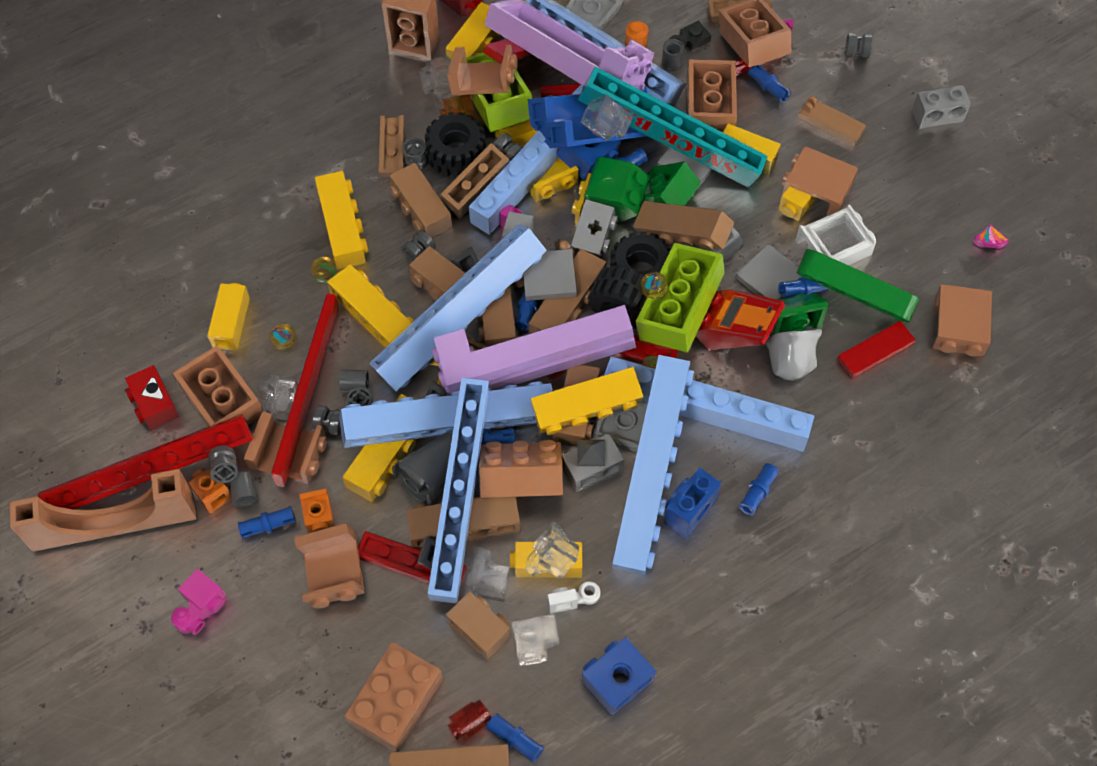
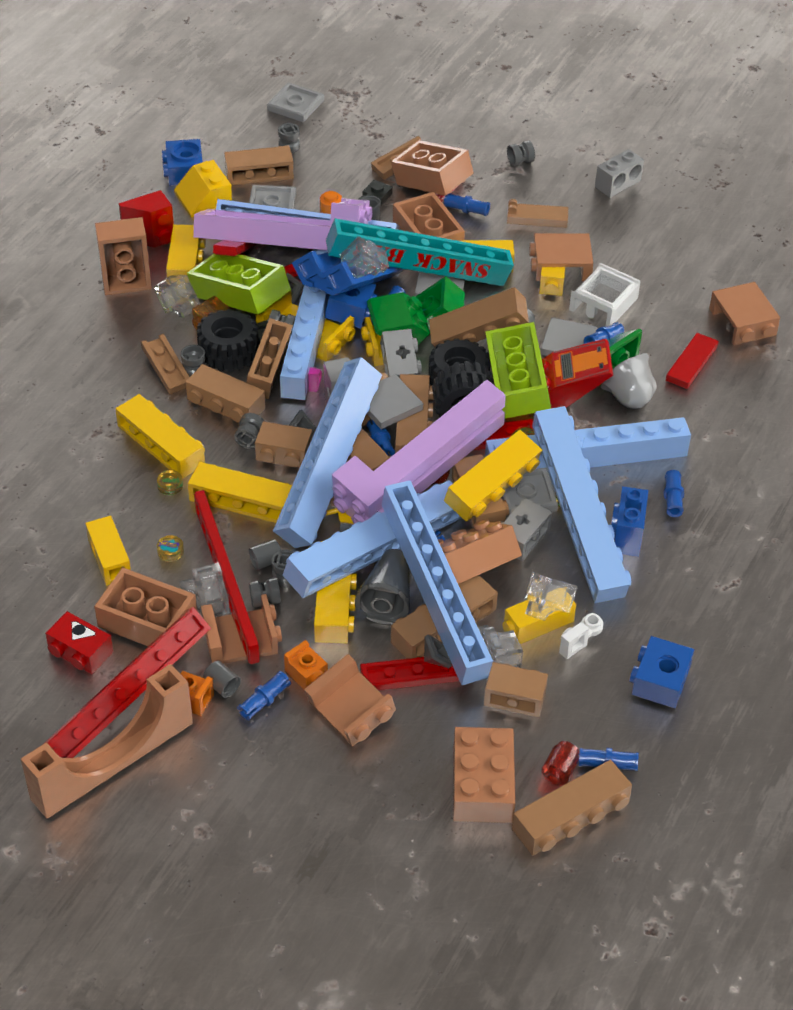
camera: 30 degrees left, 15 degrees down
dark pink brick [171,569,227,635] -> none
dark grey wheel [208,445,238,483] -> none
nougat panel [447,45,517,95] -> none
clear brick [512,614,559,666] -> none
dark grey slope [577,440,605,466] -> none
clear yellow tile [641,272,668,299] -> none
green beam [796,249,919,323] -> none
tile [972,225,1009,249] -> none

